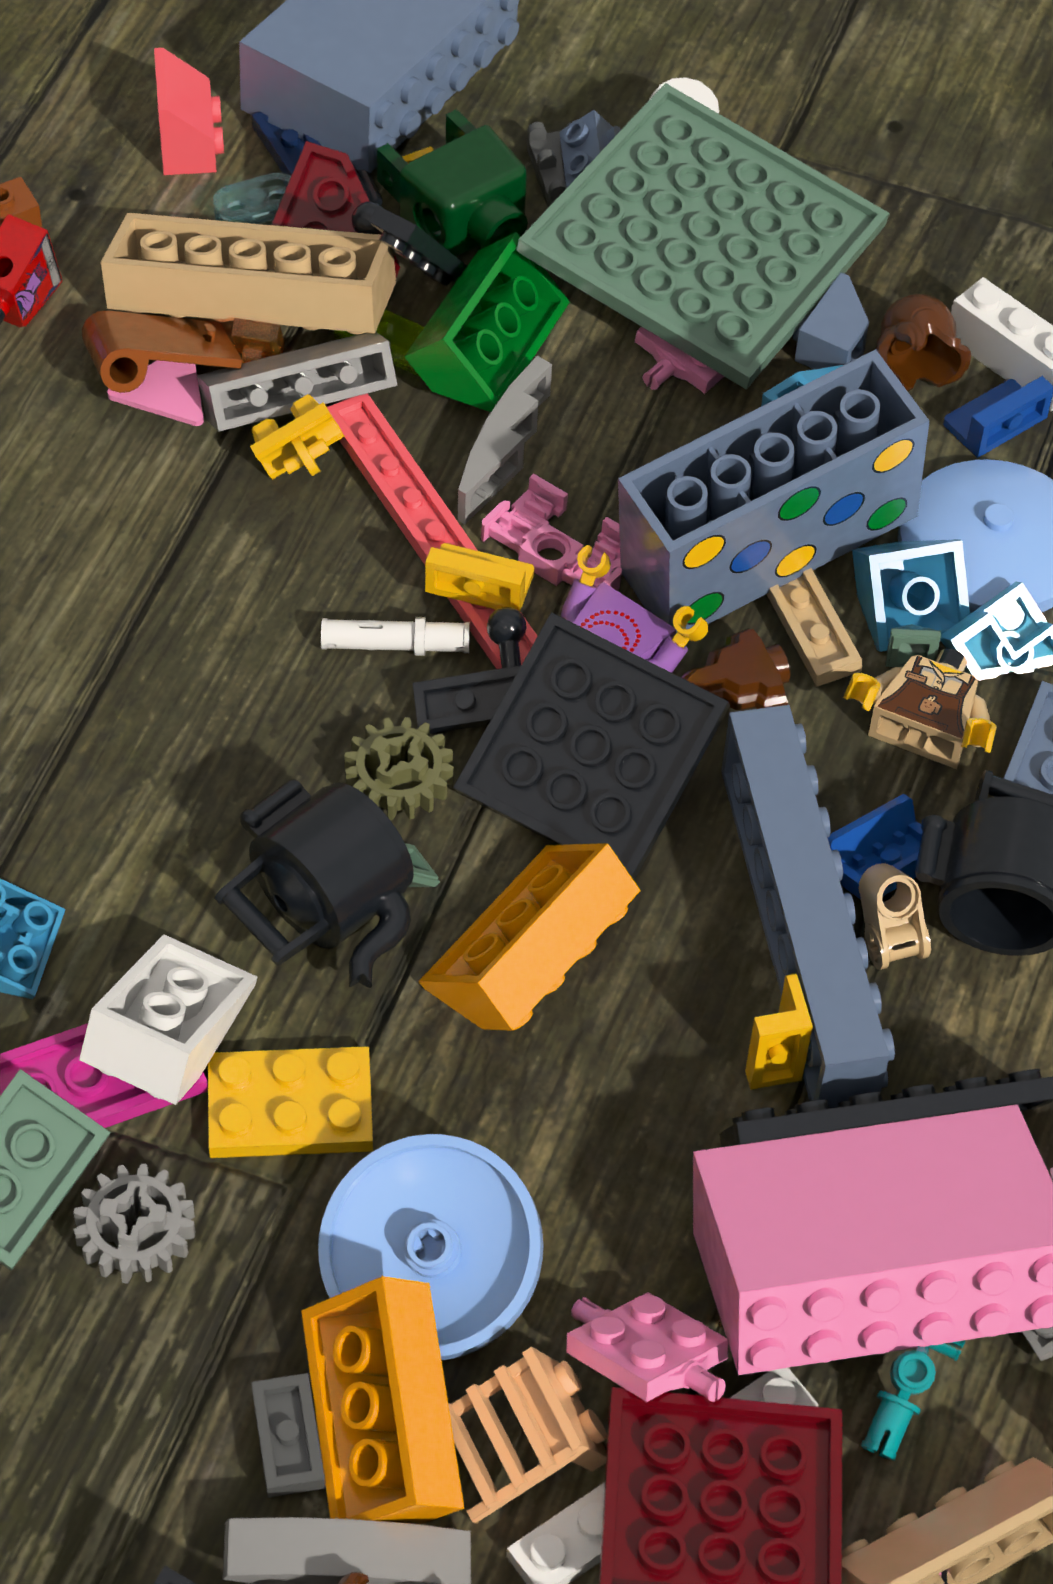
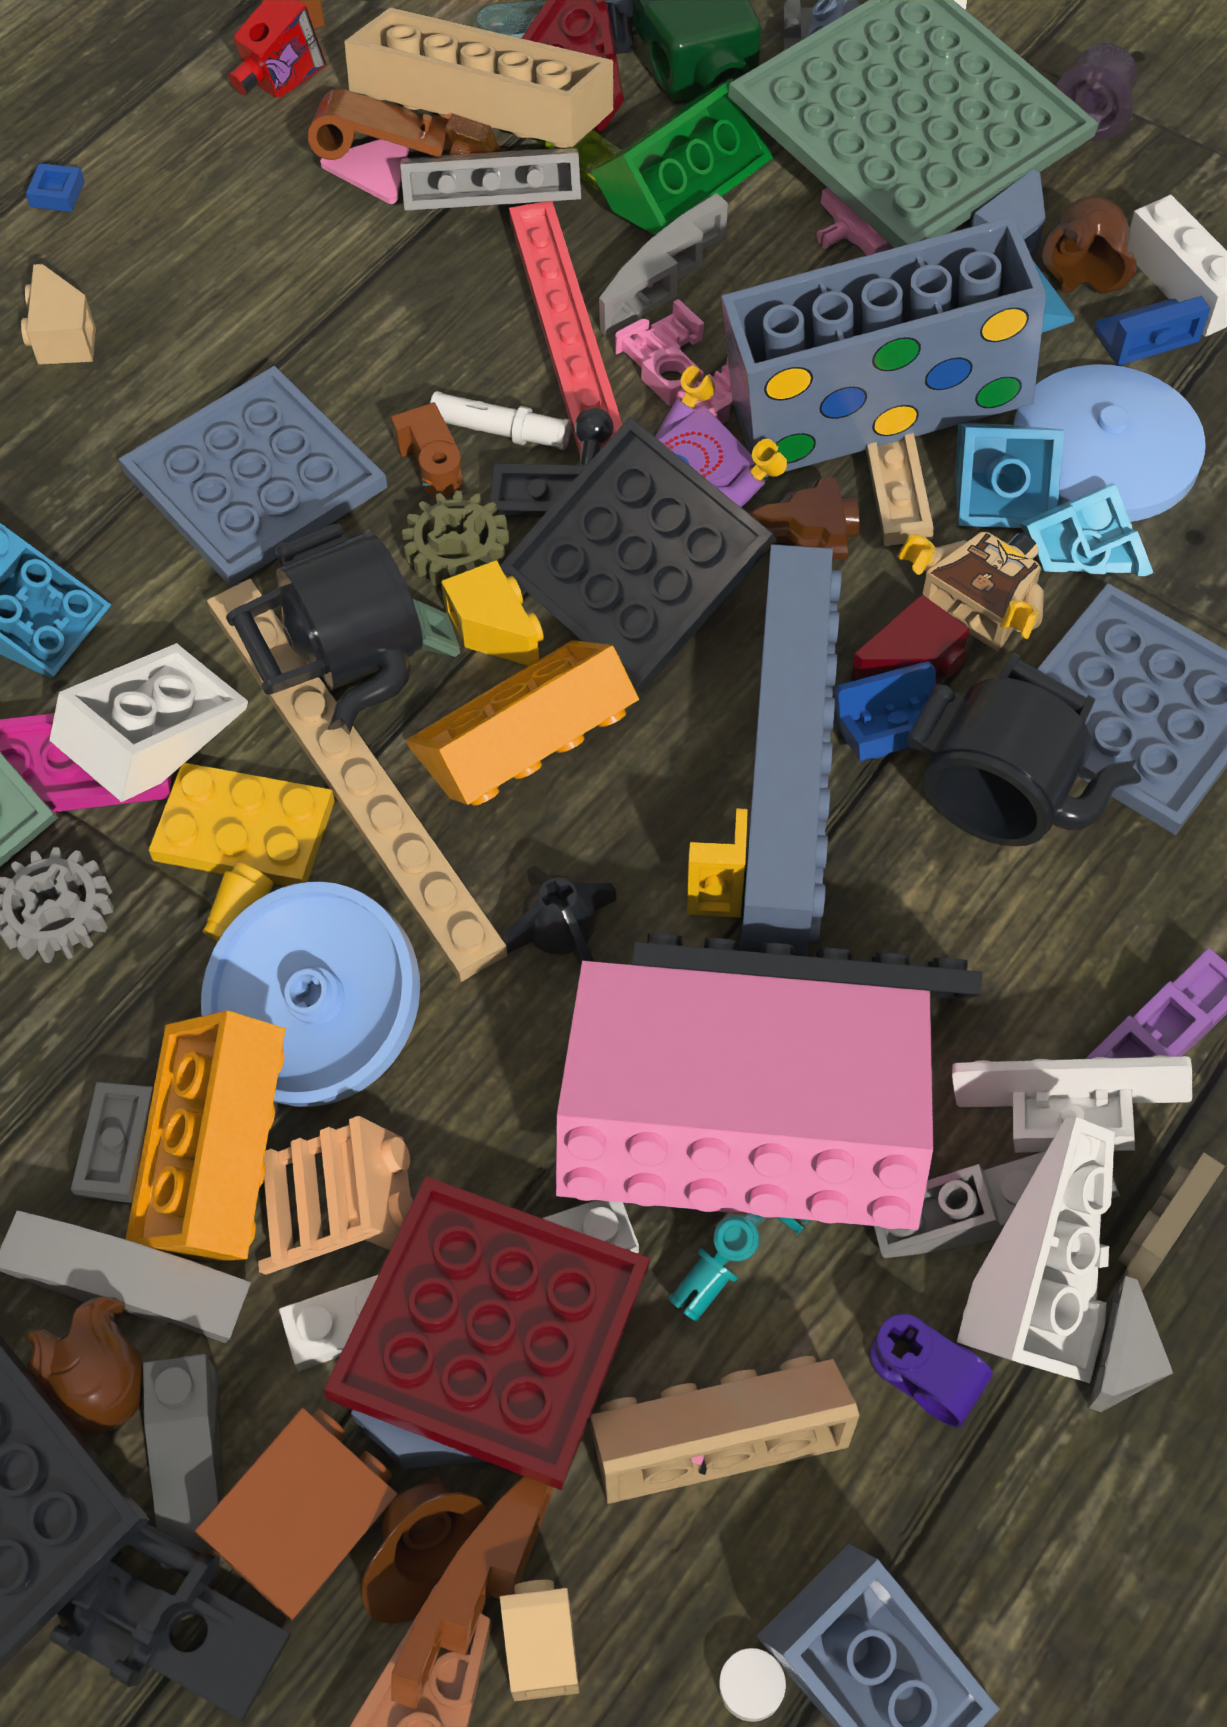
camera: 20 degrees right, 5 degrees up
yellow hips [250,394,345,480] -> none
black plate [351,201,467,287] -> none
yellow panel [425,543,534,612] -> none
bright pink plate [566,1292,729,1402] -> none
tan piece [859,863,931,970] -> none
sand green slope [885,624,941,667] -> none
none -> sand blue plate [118,366,388,587]
none -> yellow cone [203,863,274,942]
none -> tan plate [206,579,508,982]
none -> dark orange leg [391,402,463,498]
none -> yellow slope [441,560,544,666]
none -> black piece [501,866,616,966]
none -> dark red slope [850,594,969,682]
none -> clear purple piece [1056,43,1138,141]

